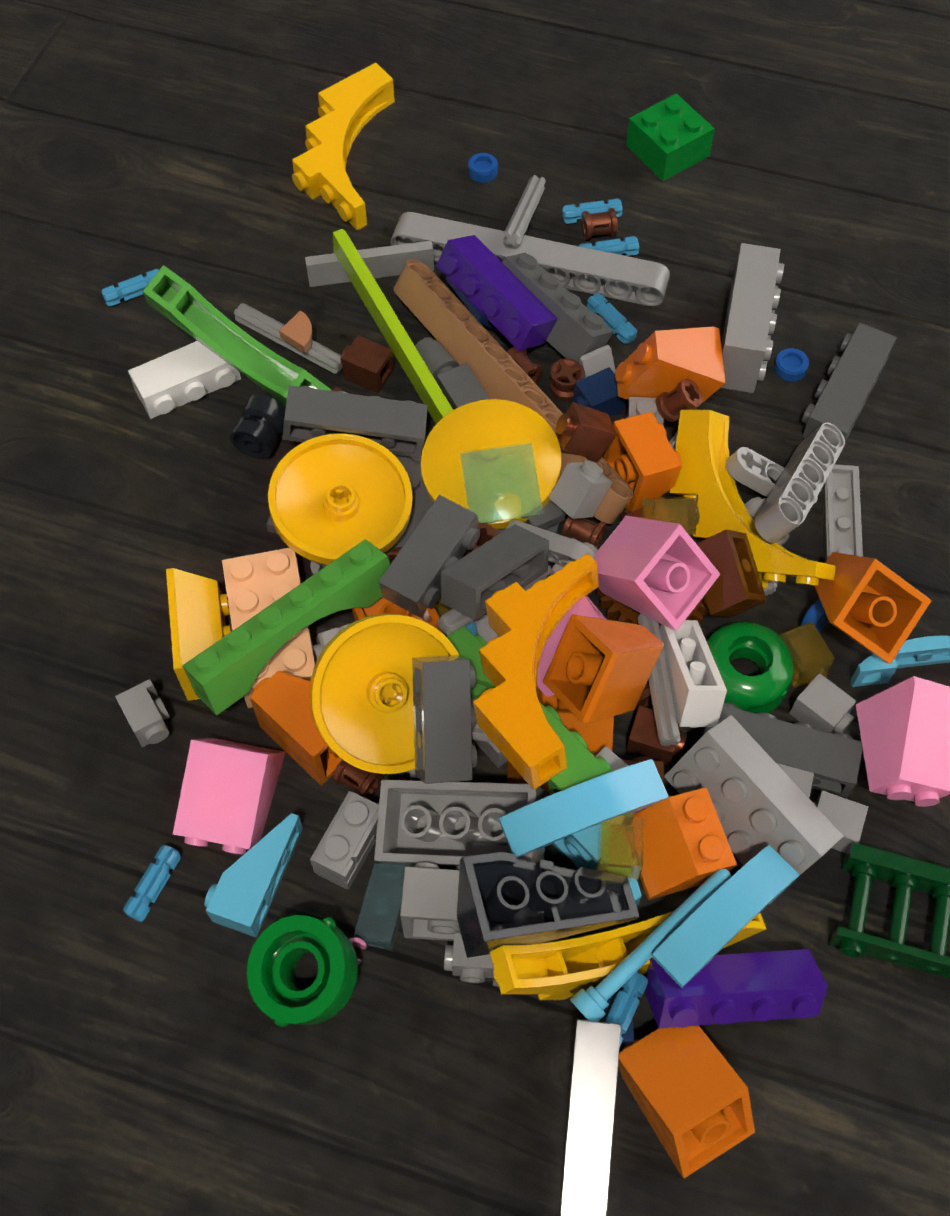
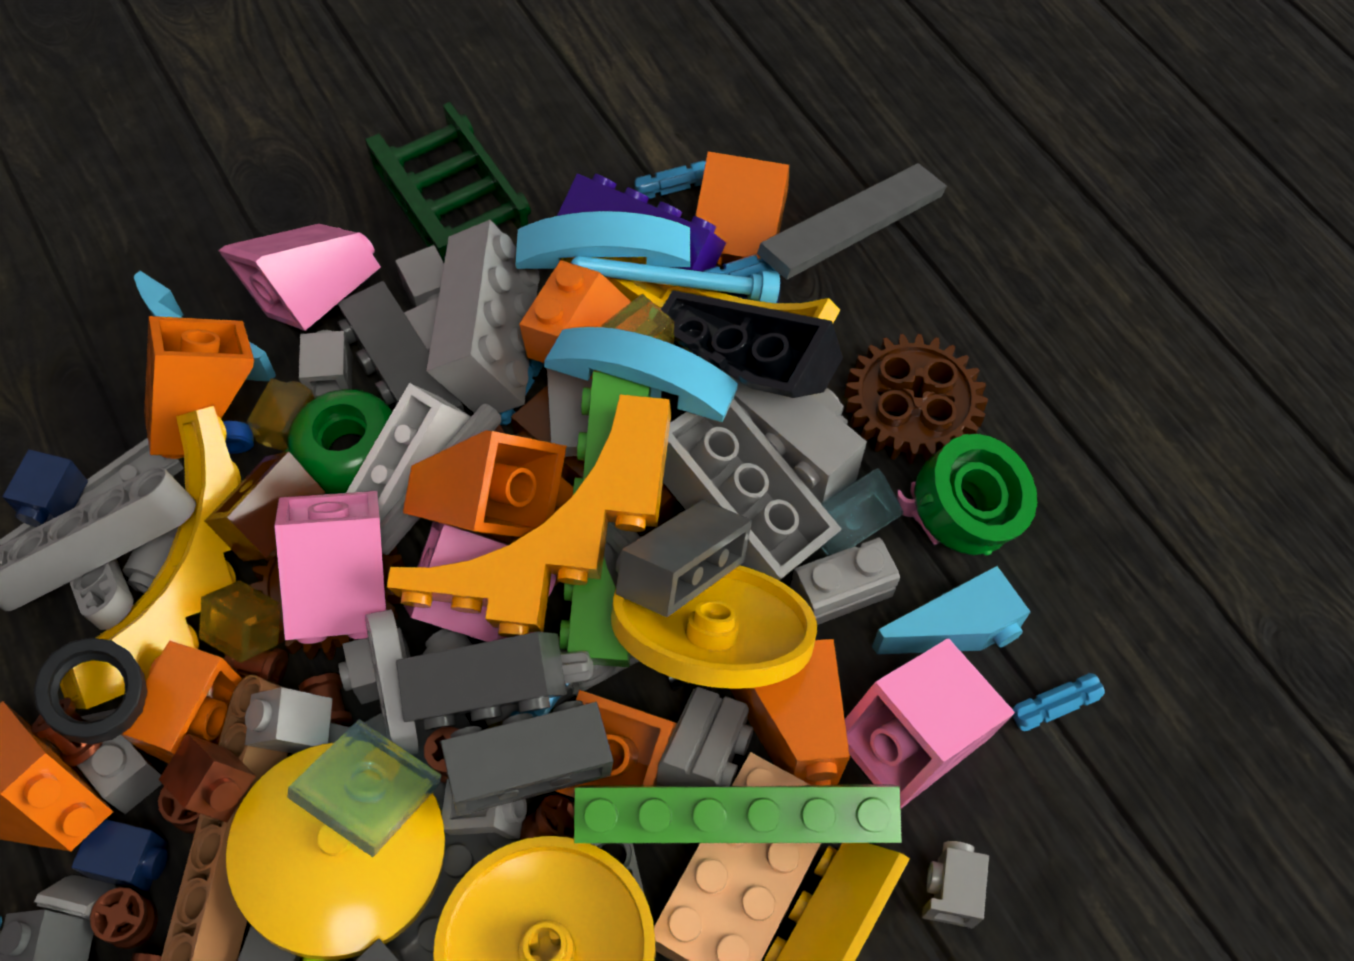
camera: 140 degrees left, 0 degrees up
none -> dark blue brick [2,449,88,527]
none -> black tyre [34,638,147,744]
none -> dark azure axle [634,160,706,199]
none -> reddish brown gear [844,334,988,464]

